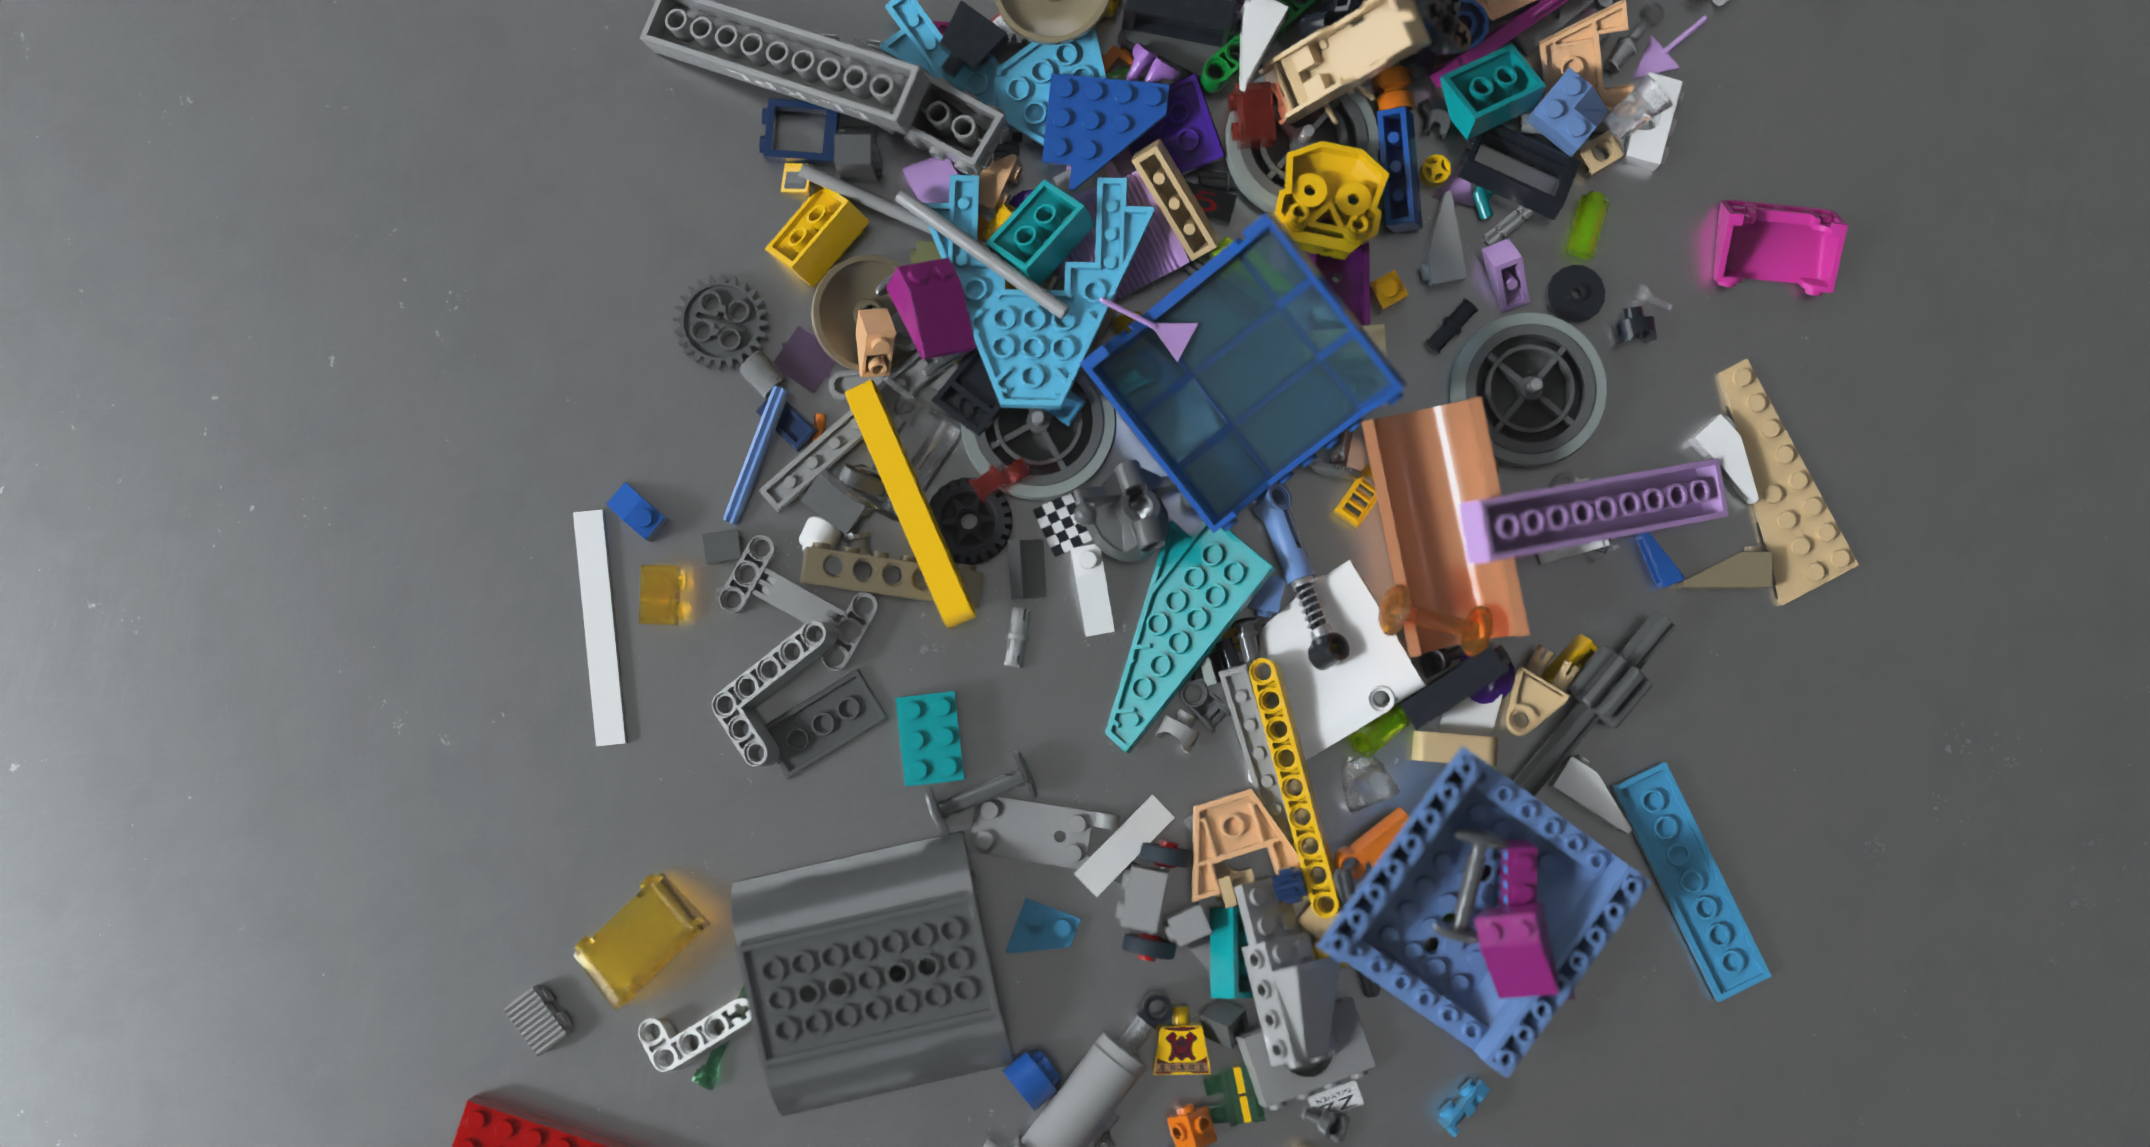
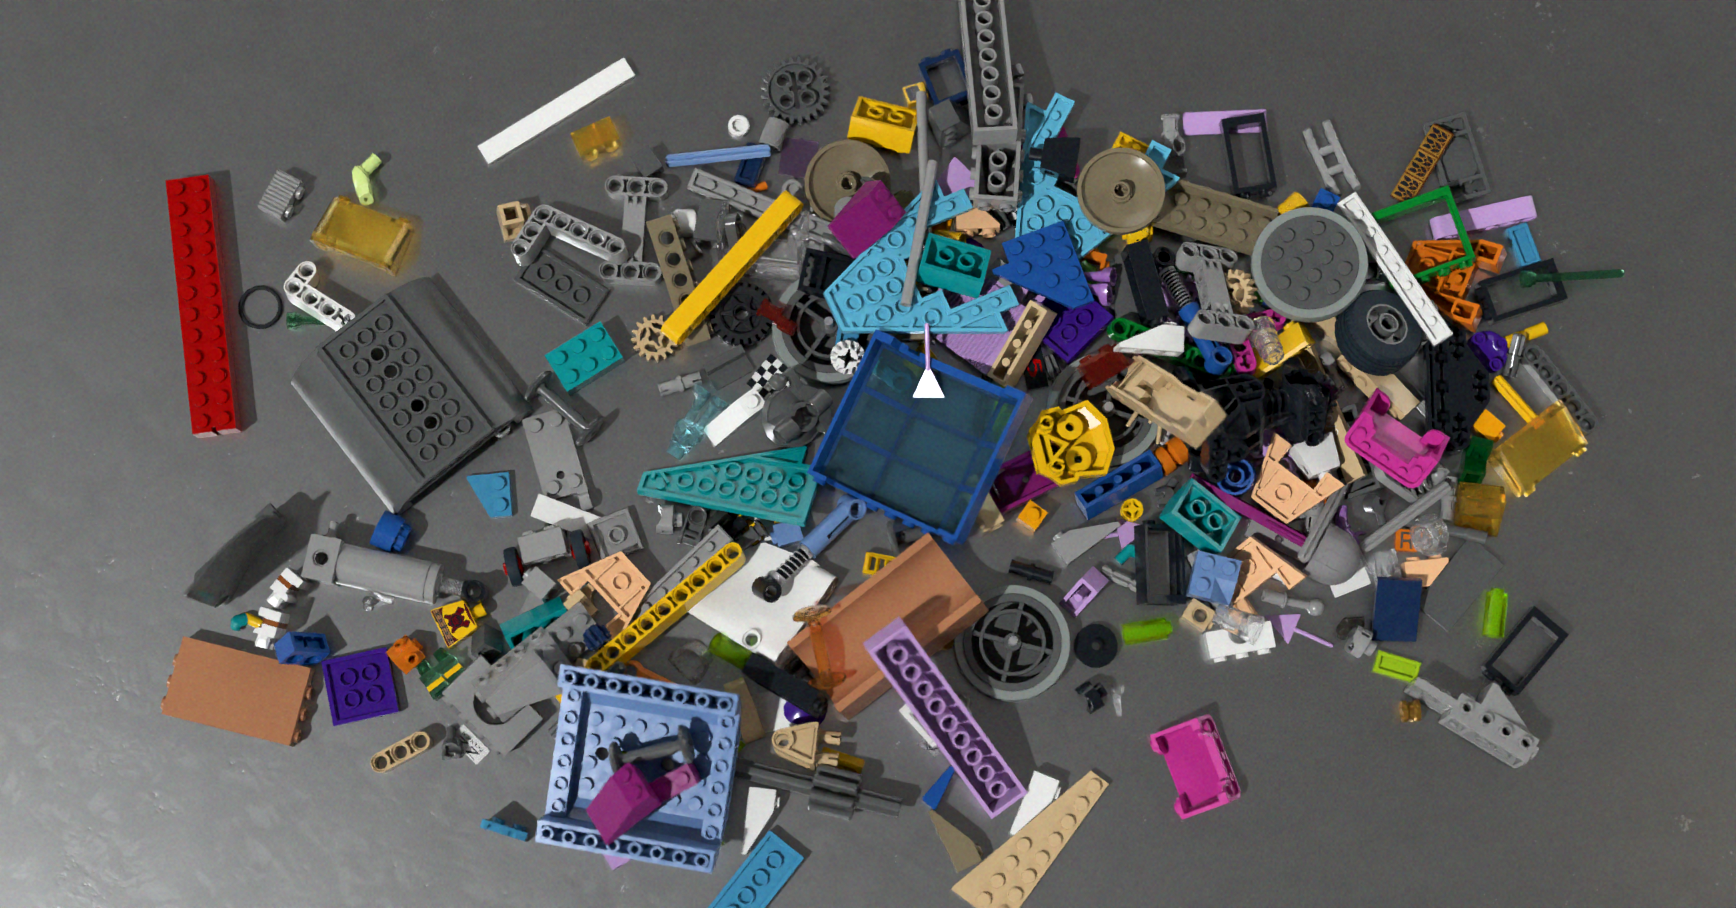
camera: 70 degrees right, 5 degrees down
blue slope [606,482,670,542] -> none
light nougat slope [856,308,896,378] -> none
none -> black piece [238,286,282,329]
none -> yellowish green arm [352,153,383,206]
none -> tan brick [496,201,531,243]
none -> light grey plate [587,508,644,560]
none -> tan gear [631,314,678,363]
none -> clear light blue piece [666,384,729,460]
none -> white tile [728,115,750,138]
none -> white gear [830,340,865,375]

